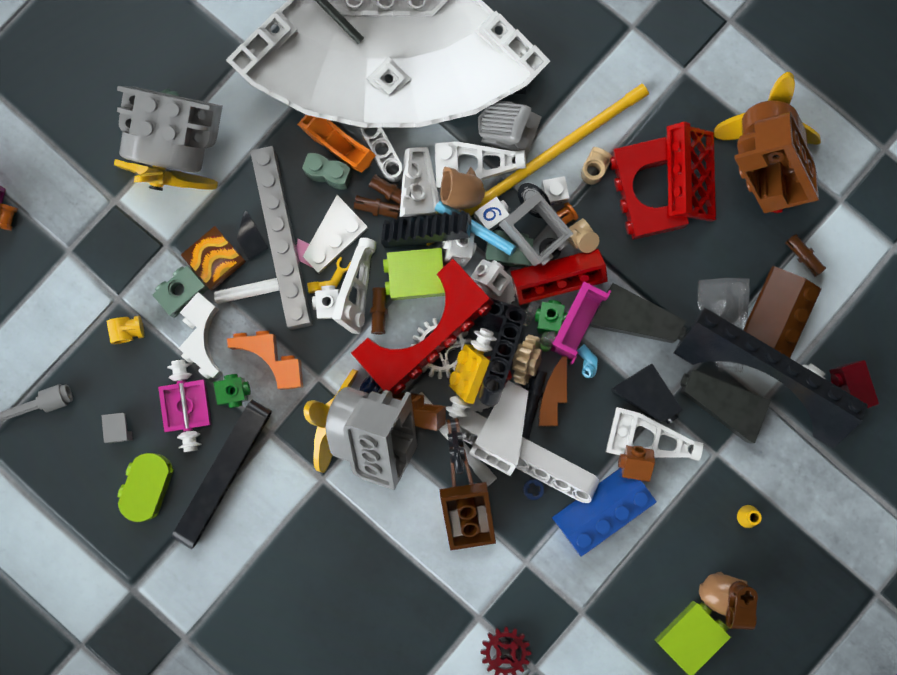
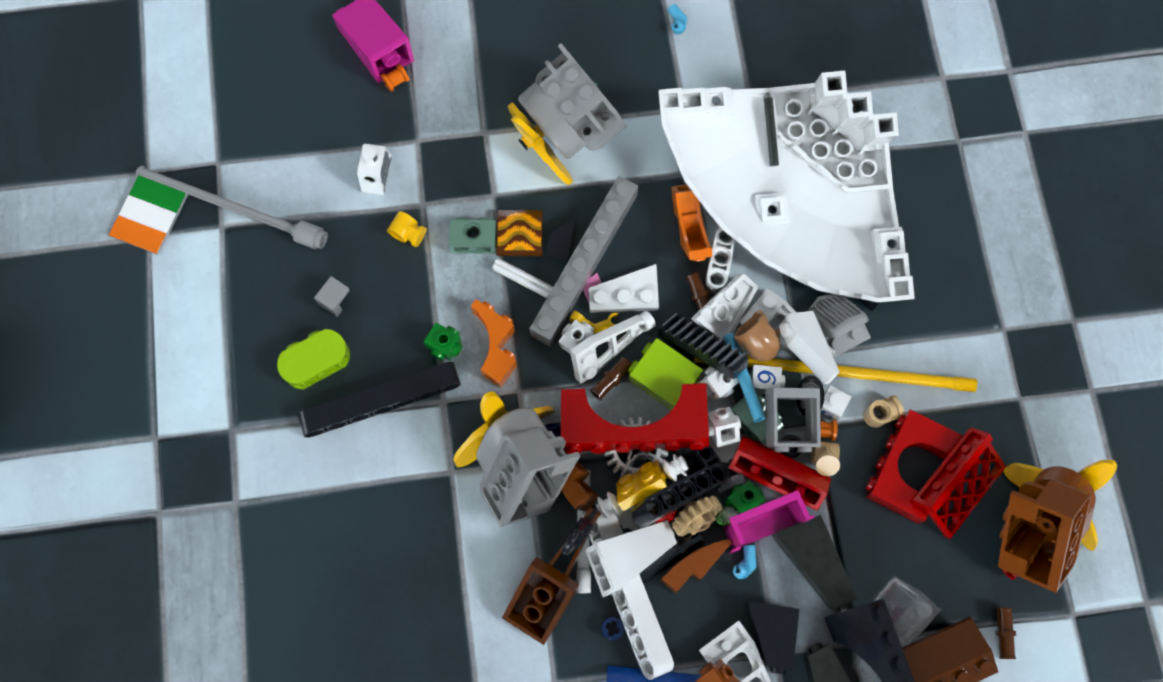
camera: 35 degrees right, 10 degrees down
dark pink plate [158,360,212,452] -> none
white arch [179,292,223,380] -> none
sand green brick [302,153,352,190] -> none
reddish brown pin [353,195,401,219] -> none
none -> white torso [357,144,392,195]
none -> white slope [779,311,839,385]

